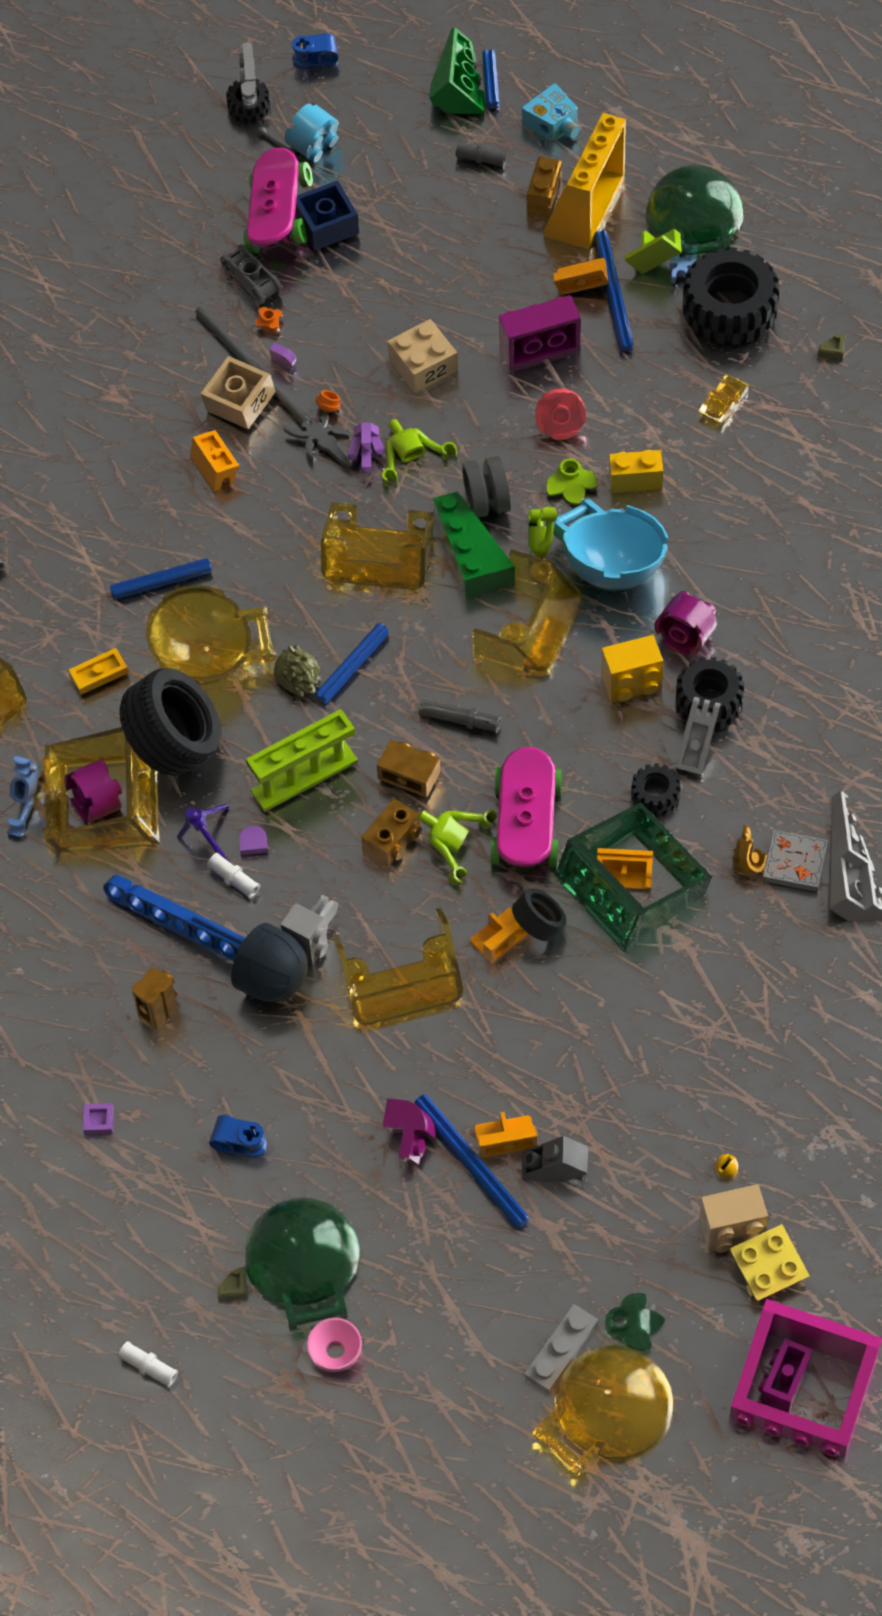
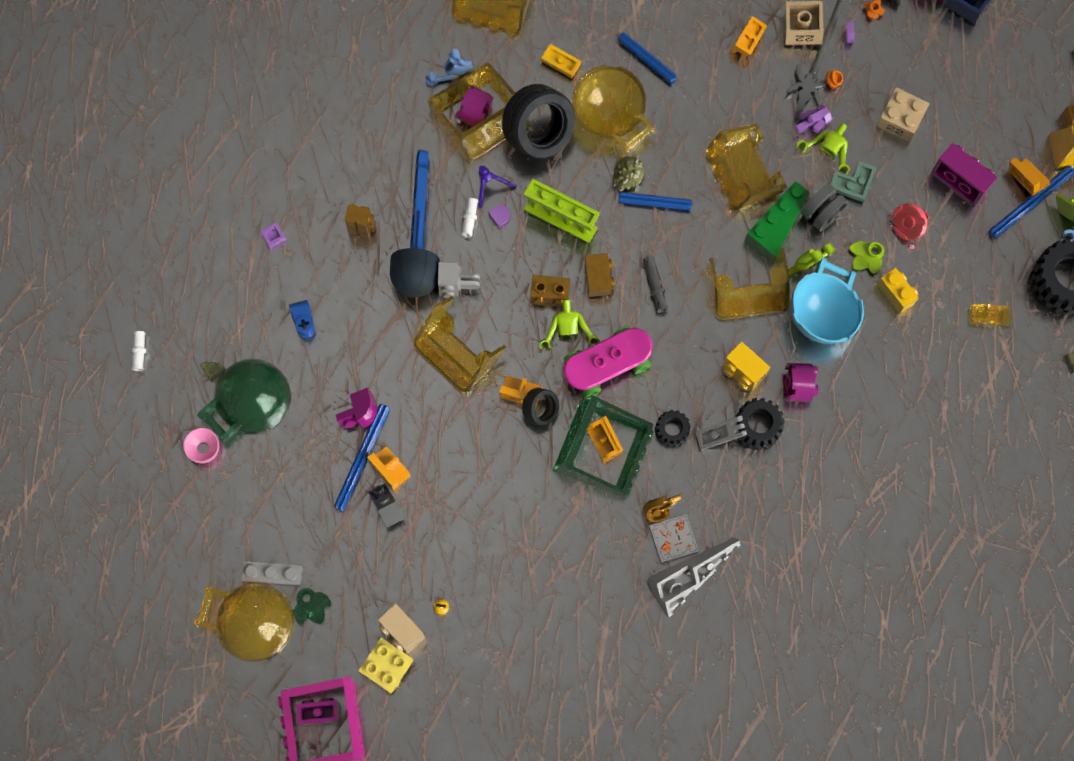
camera: 55 degrees right, 15 degrees up
none -> sand green plate [830,161,877,202]

